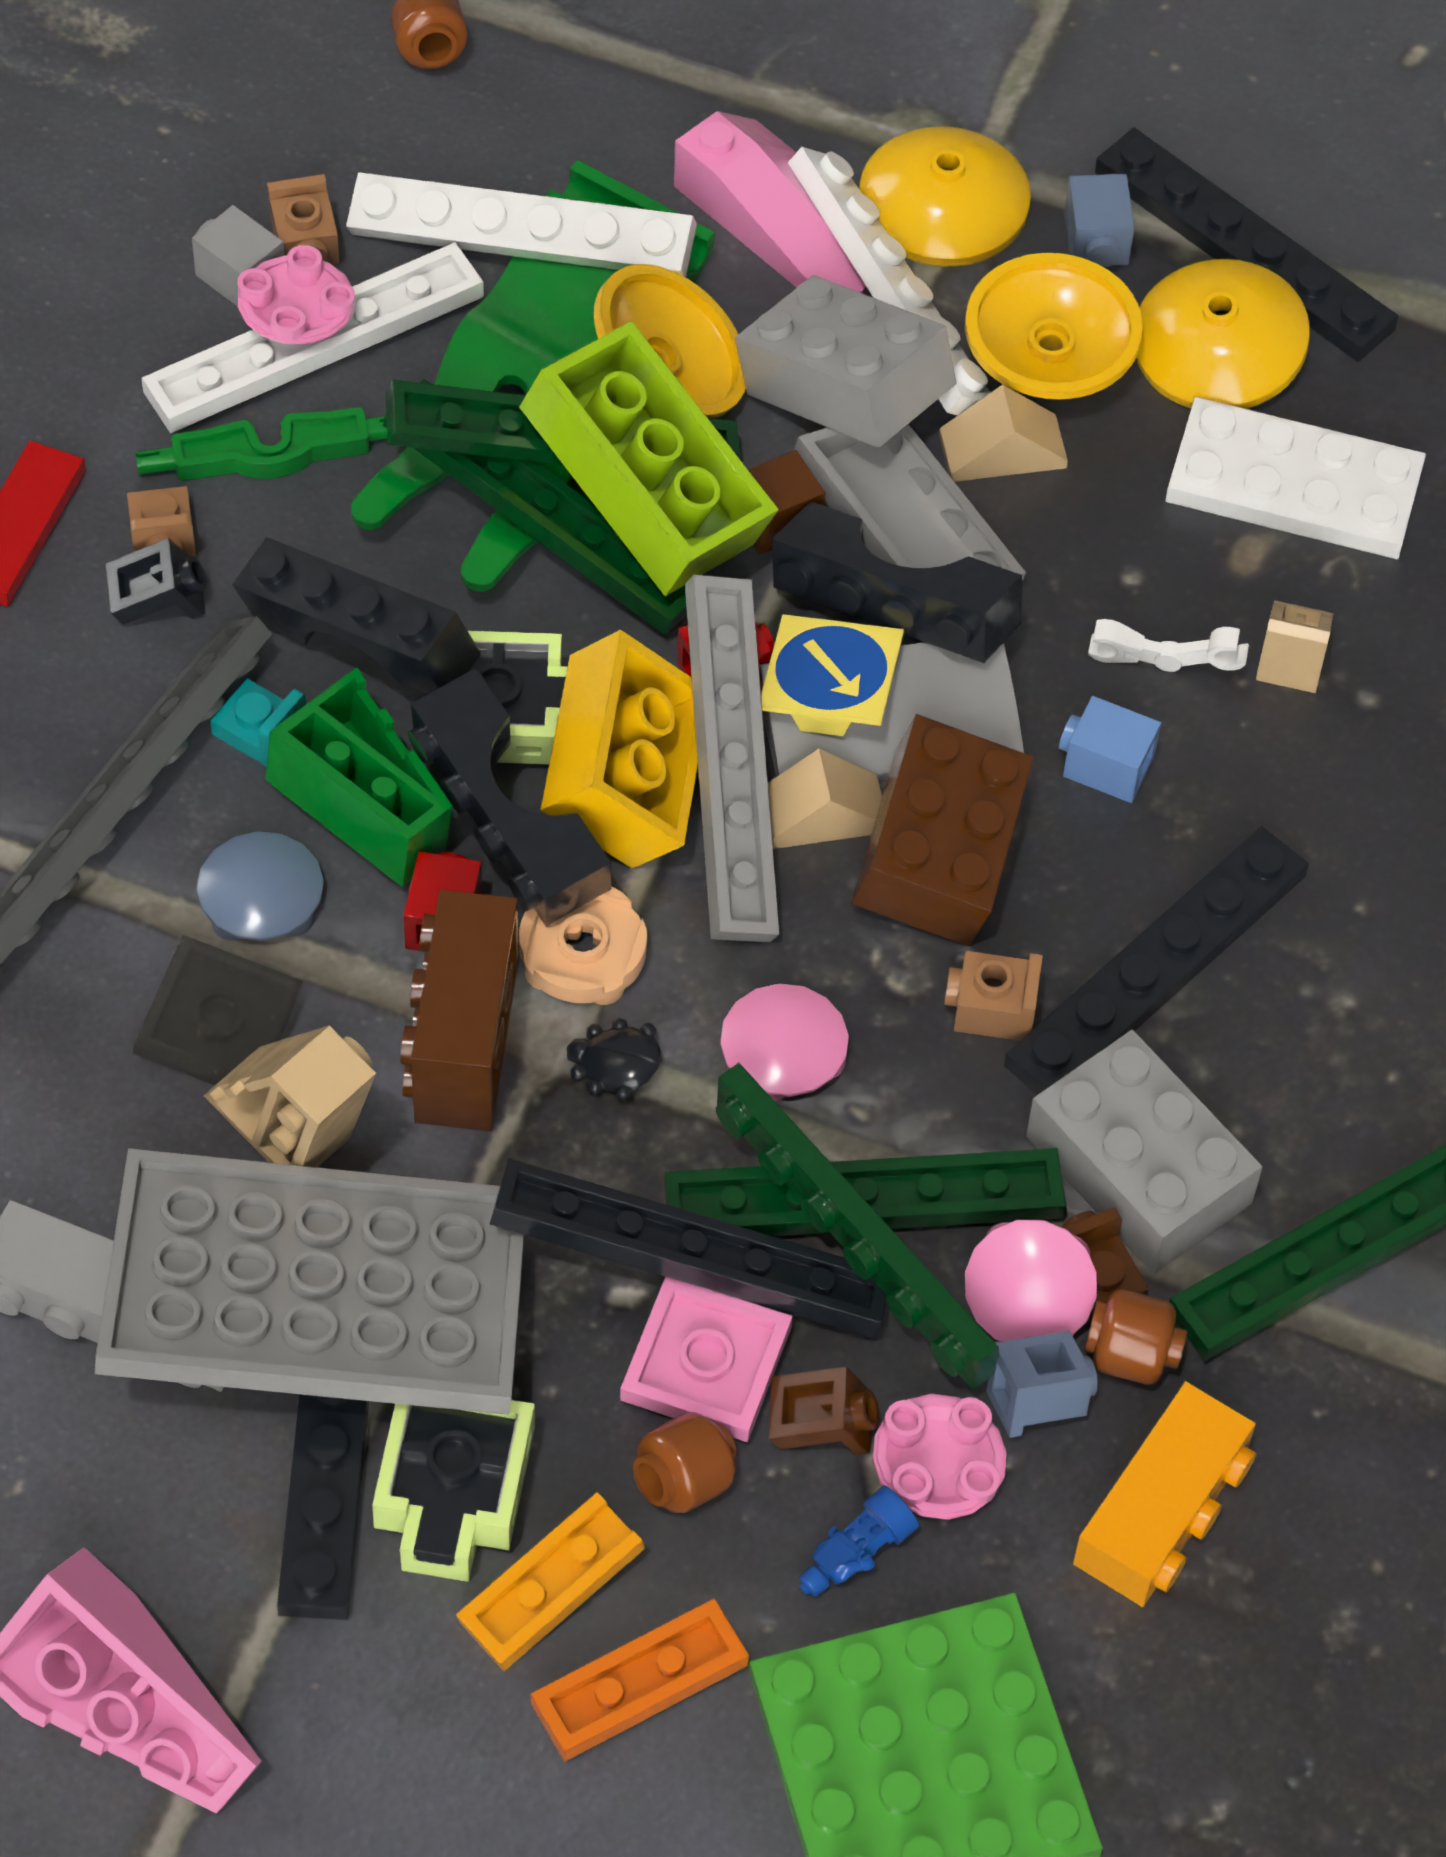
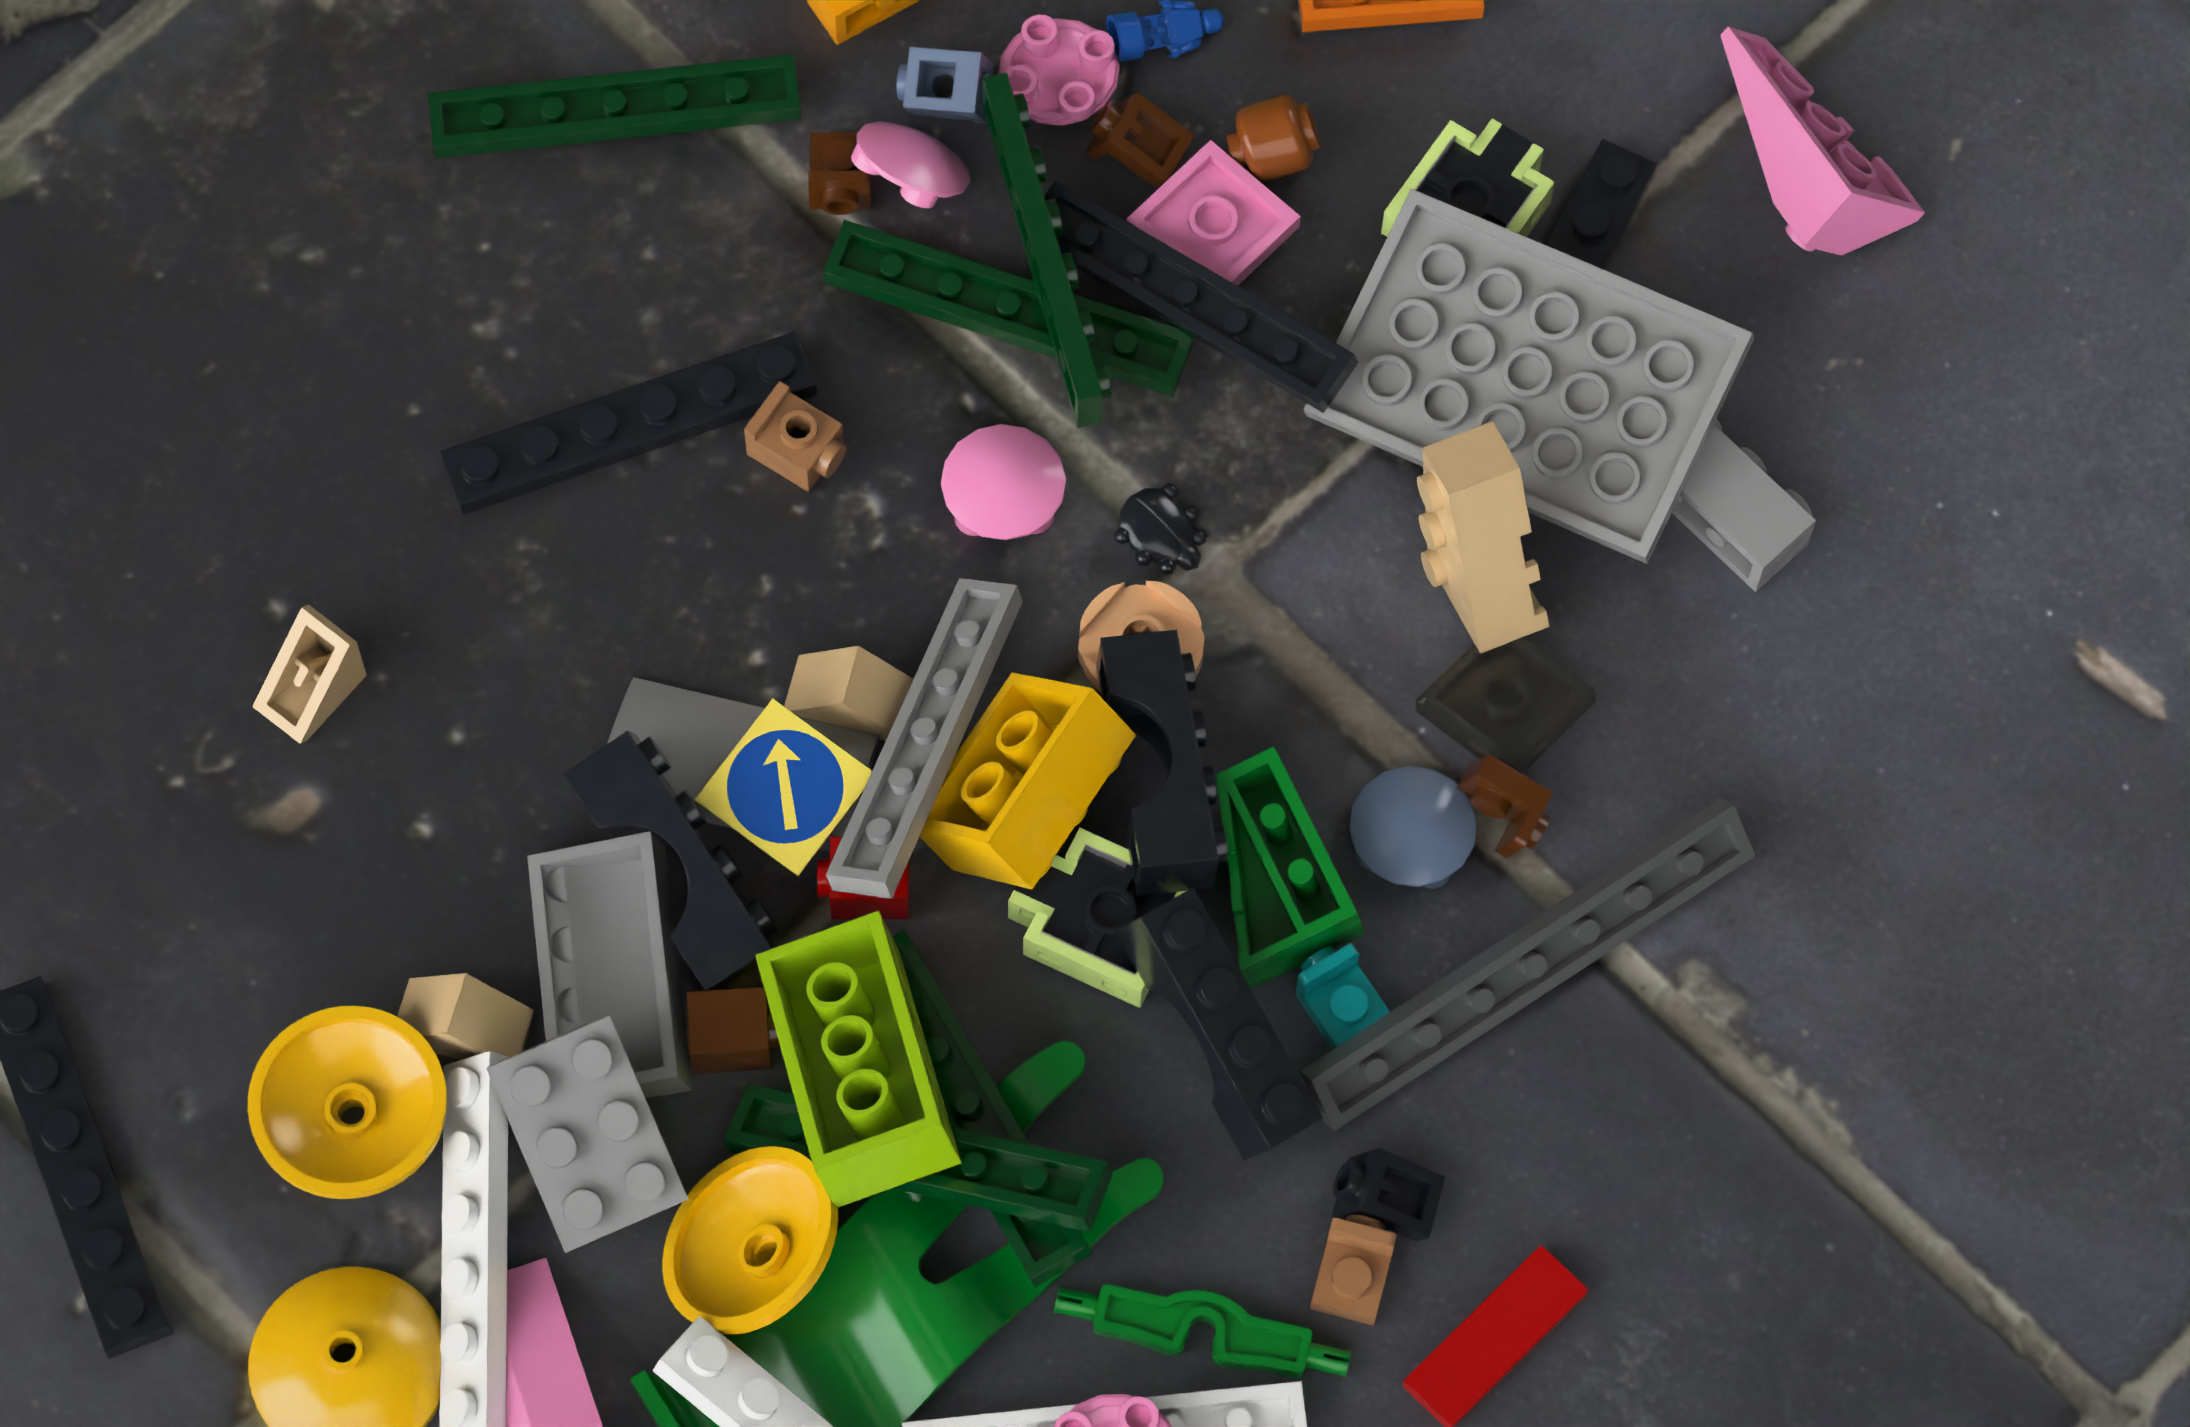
camera: 155 degrees left, 10 degrees up
reddish brown brick [400,890,519,1132] -> none
red brick [403,852,482,951] -> none
light orange hinge [456,1492,645,1672] -> none
reddish brown brick [851,714,1033,946] -> none
light grey brick [1026,1029,1263,1274] -> none
medium blue brick [1059,696,1161,803] -> none
sand blue brick [1064,174,1134,267] -> none
dark orange head [1084,1289,1187,1385] -> none
white piece [1088,619,1249,672] -> none
yellow dish [1136,259,1309,409] -> none
white plate [1165,397,1426,559] -> none
none -> reddish brown bracket [1456,753,1553,858]

